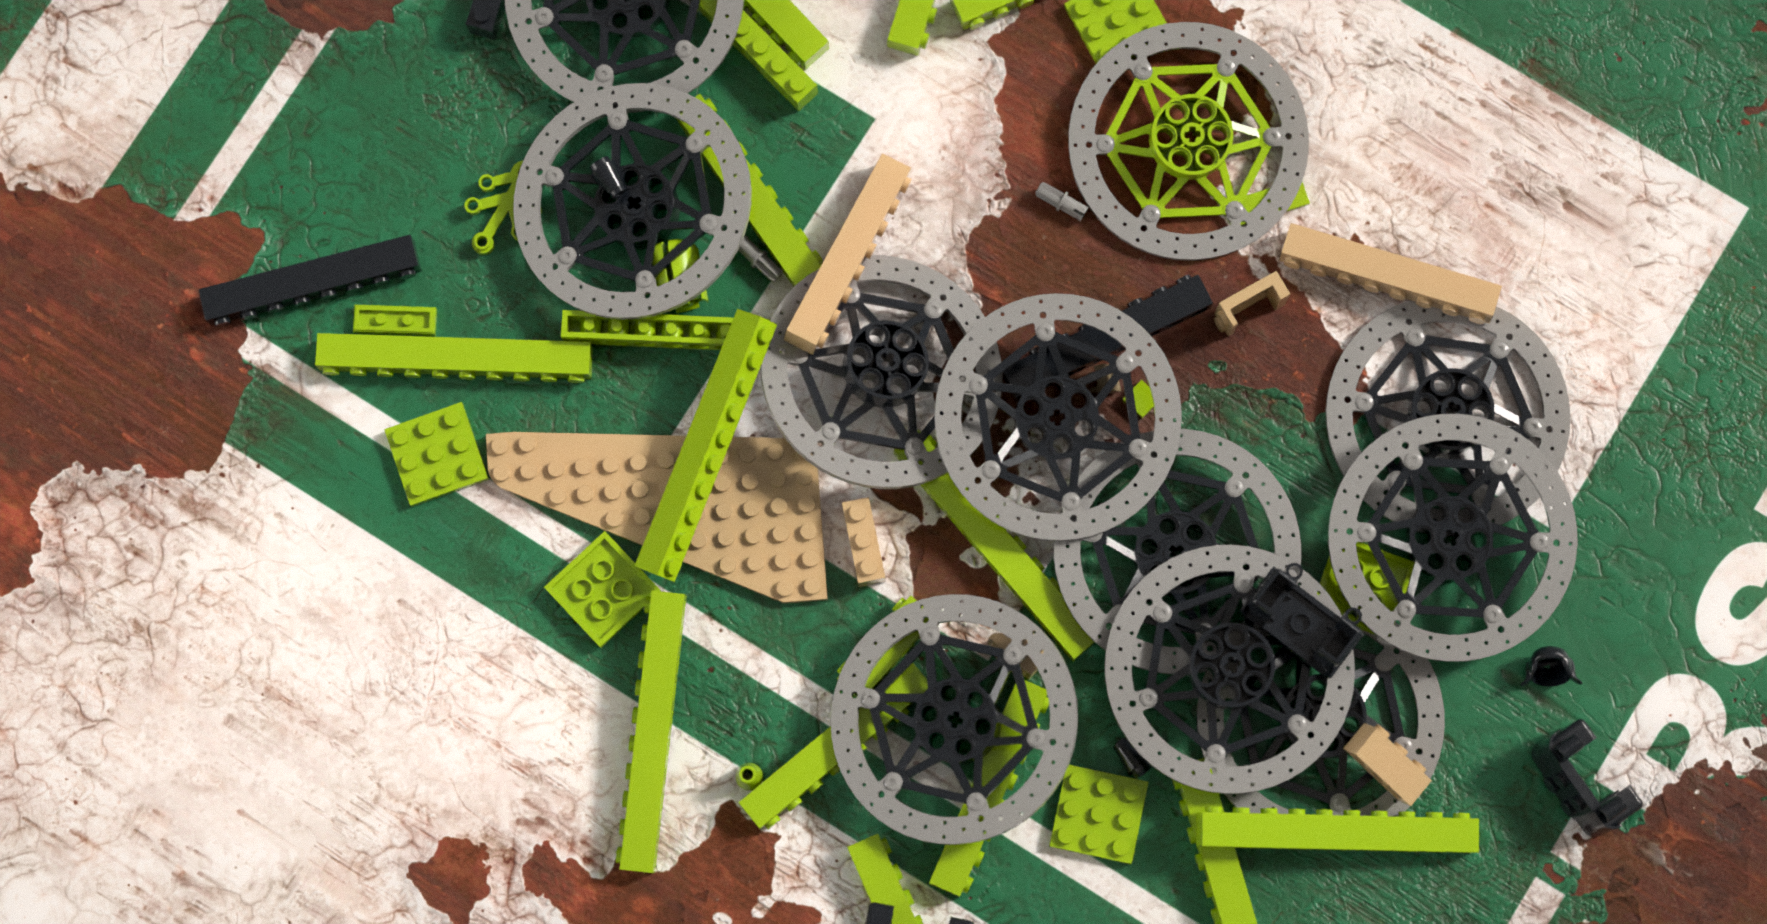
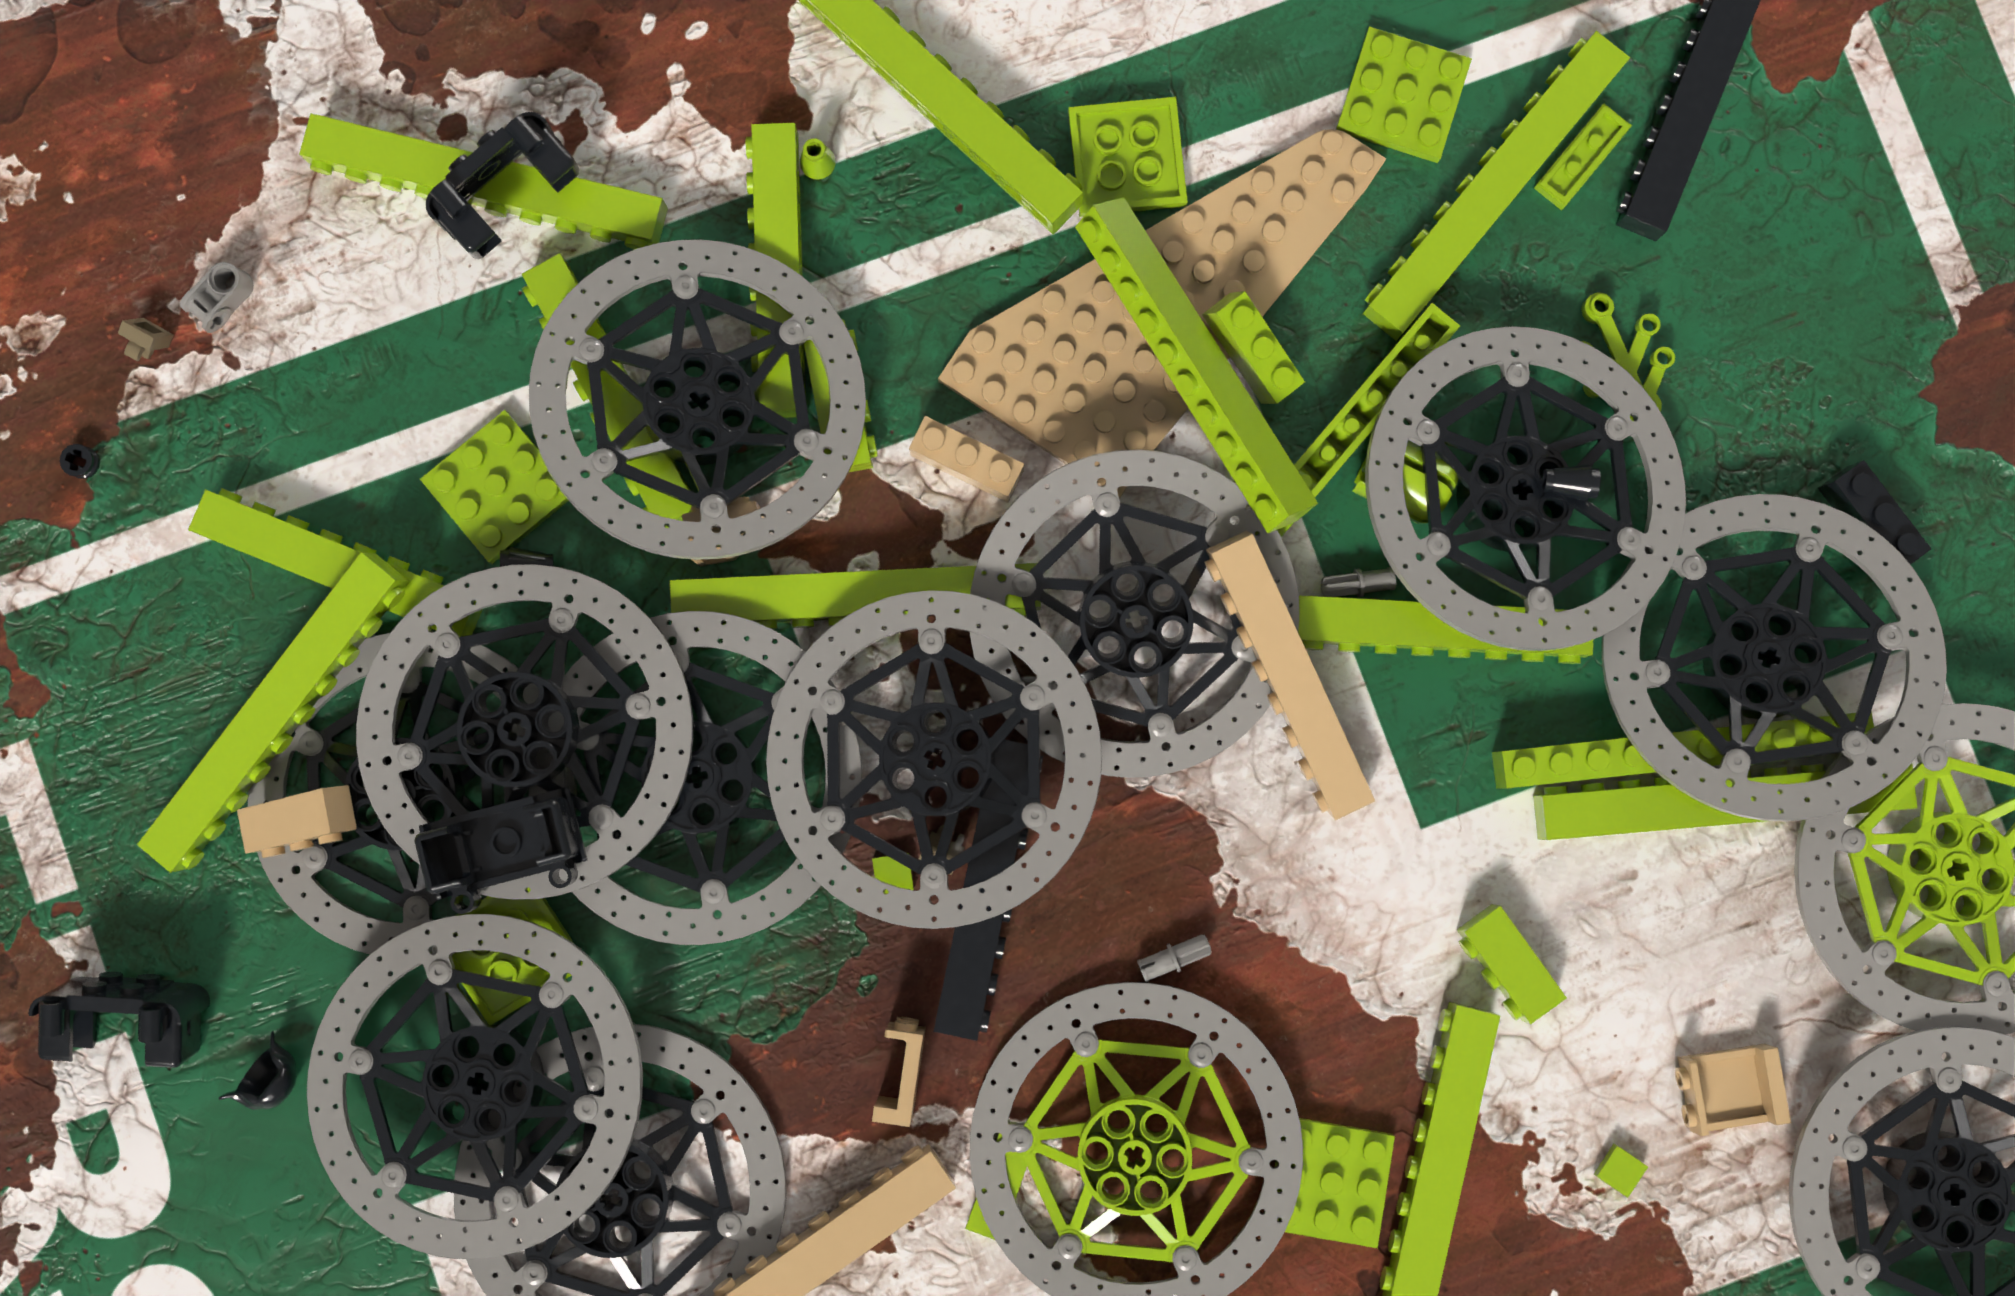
camera: 125 degrees right, 5 degrees up
none -> lime brick [1202,291,1305,404]

